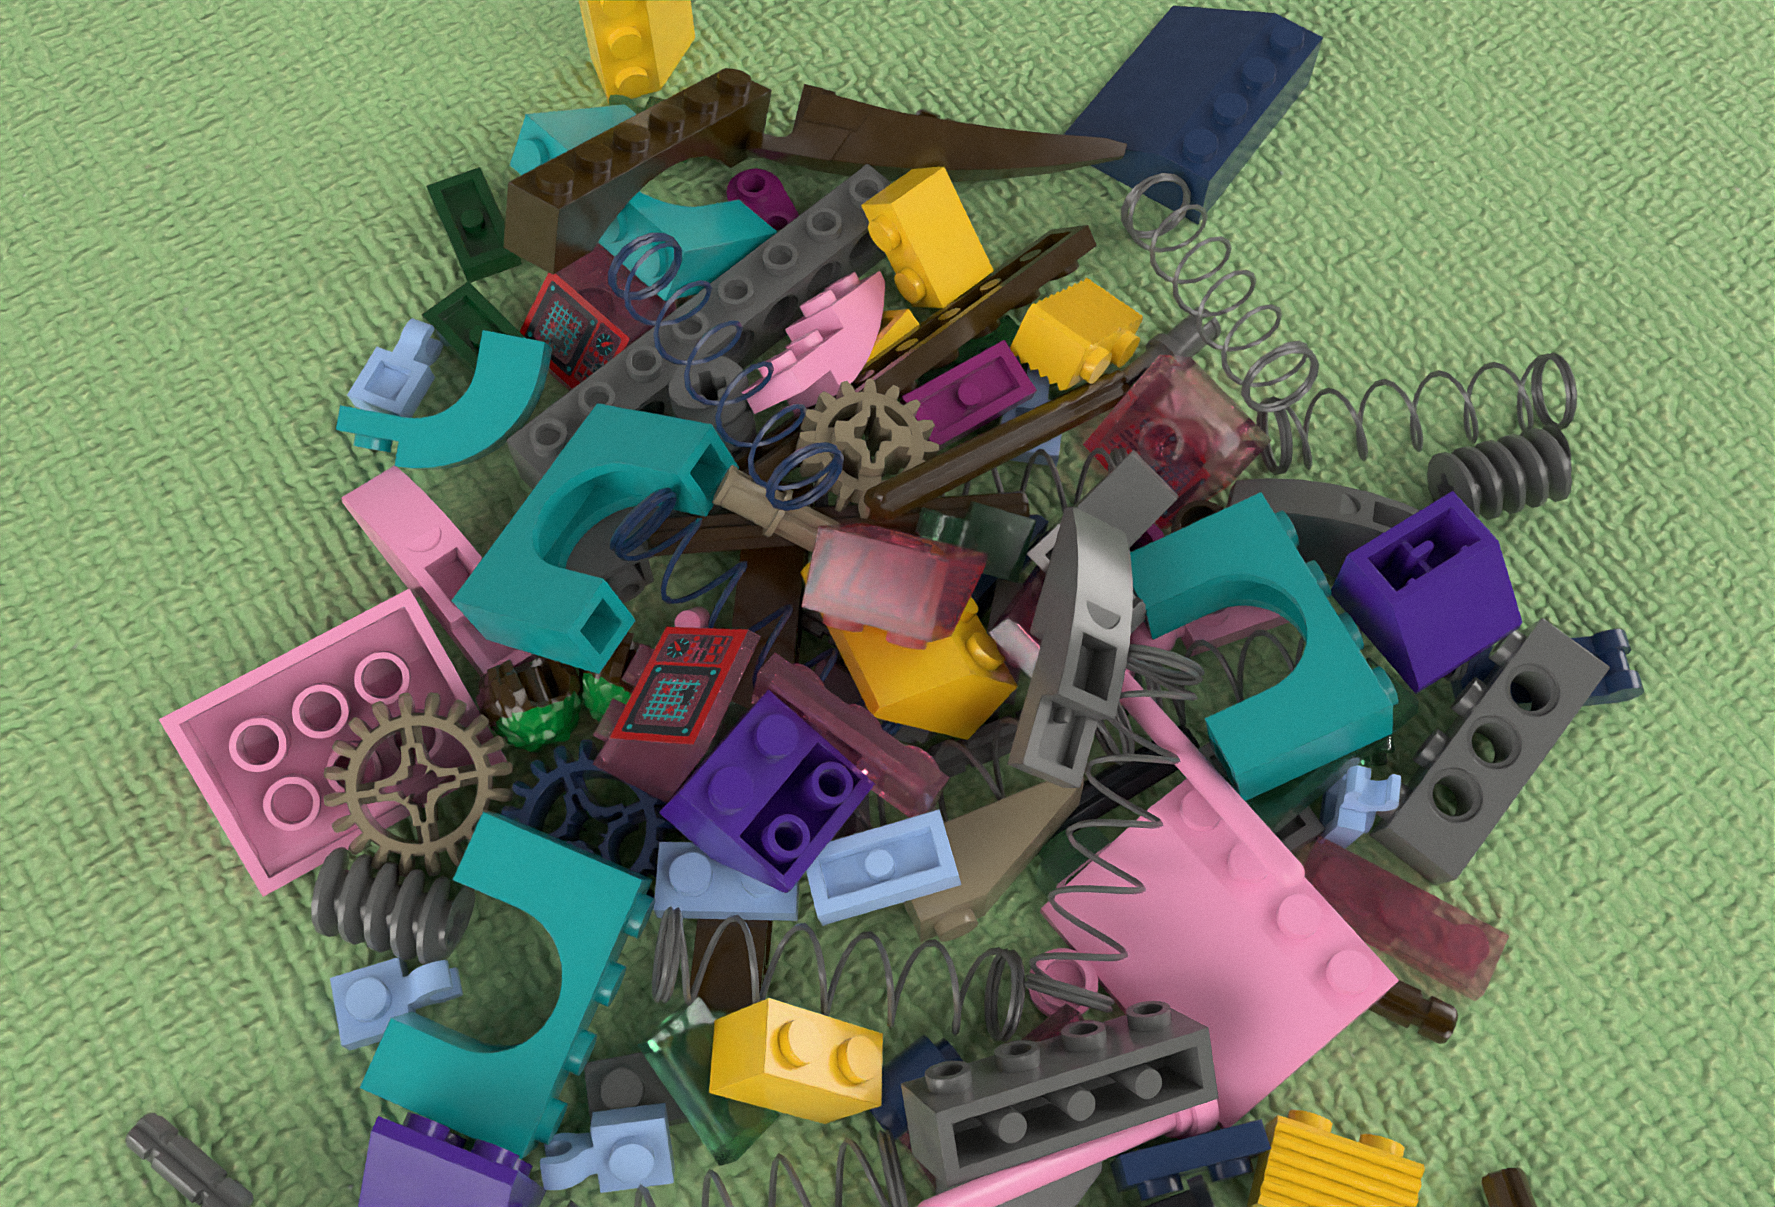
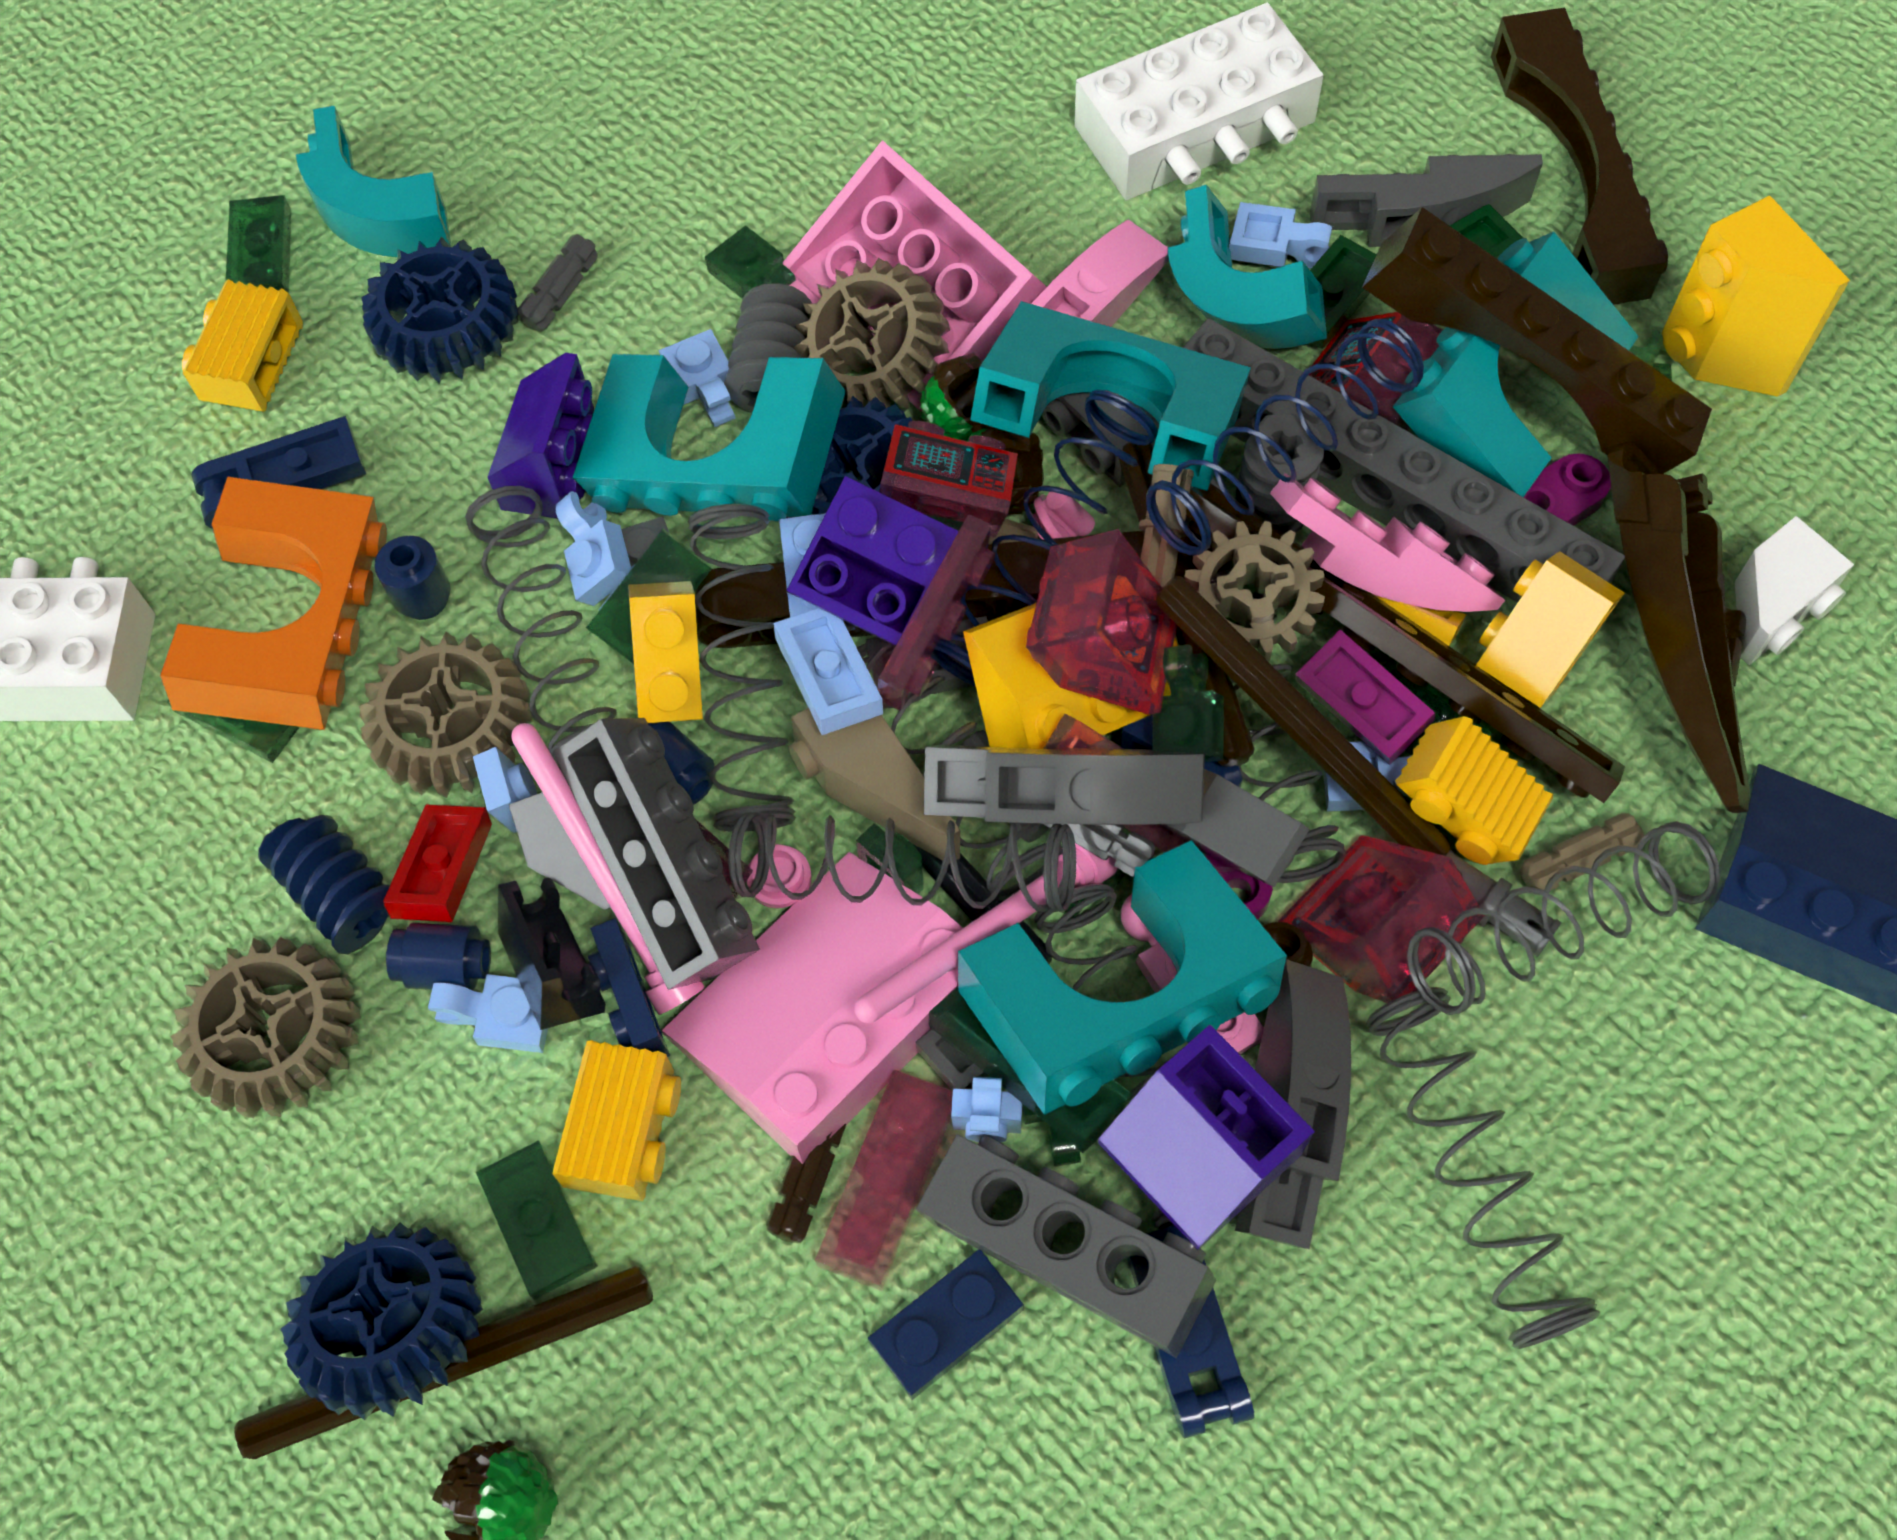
camera: 85 degrees right, 0 degrees up
dark grey piece [1427,423,1572,520] -> none
none -> clear green plate [704,225,796,299]
none -> dark blue plate [868,1249,1024,1400]
none -> white piece [1074,2,1324,201]
none -> dark grey slope [1310,154,1543,247]
none -> dark brown arch [1491,7,1668,305]
none -> dark tan axle [1519,813,1644,895]
none -> white slope [1735,516,1854,665]

